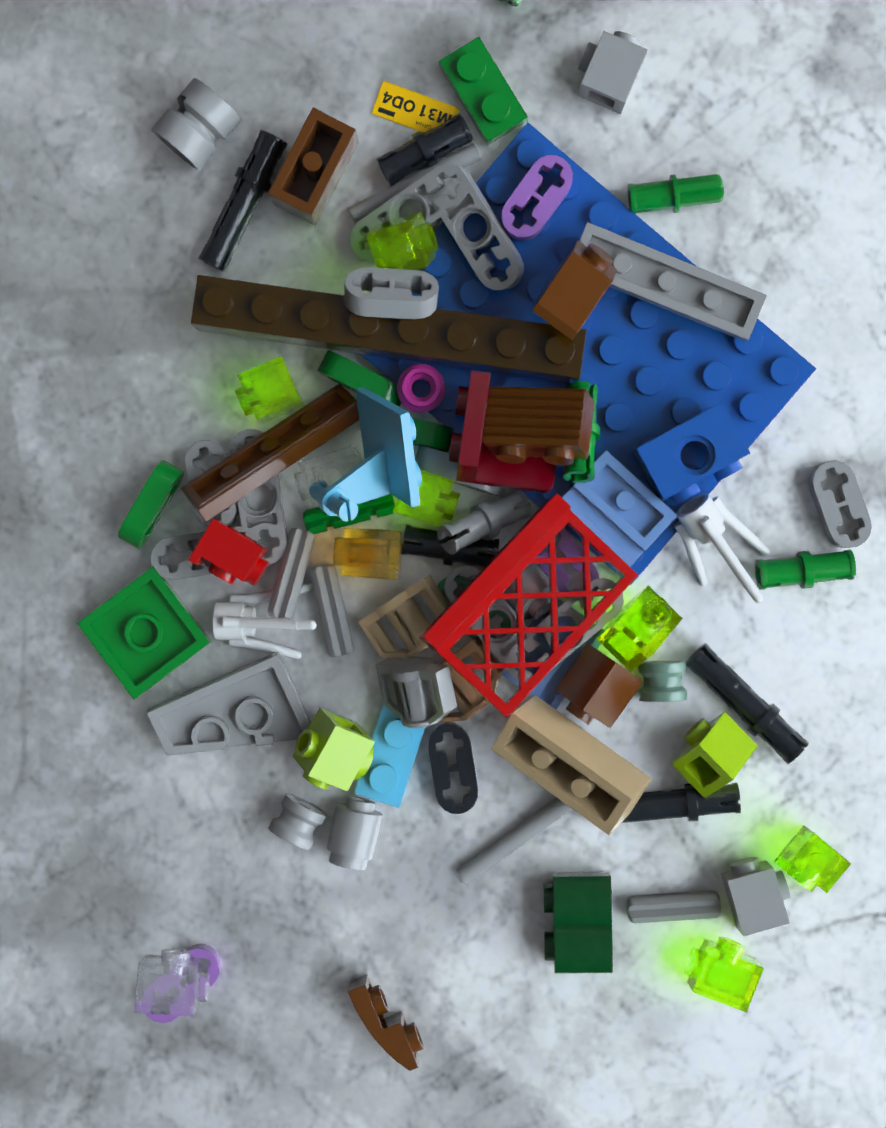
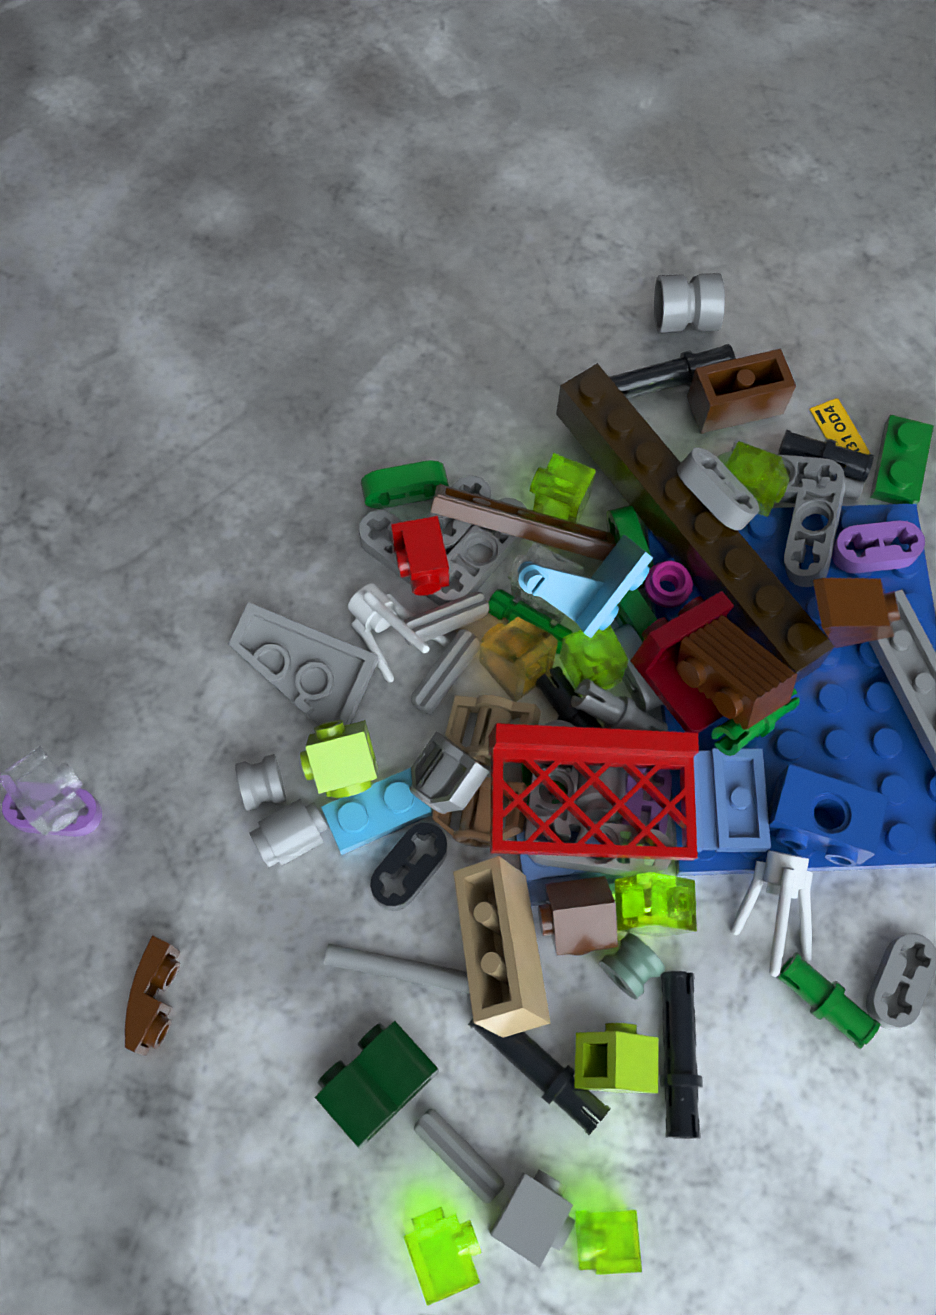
camera: 45 degrees right, 20 degrees down
green plate [77,566,212,700] -> none

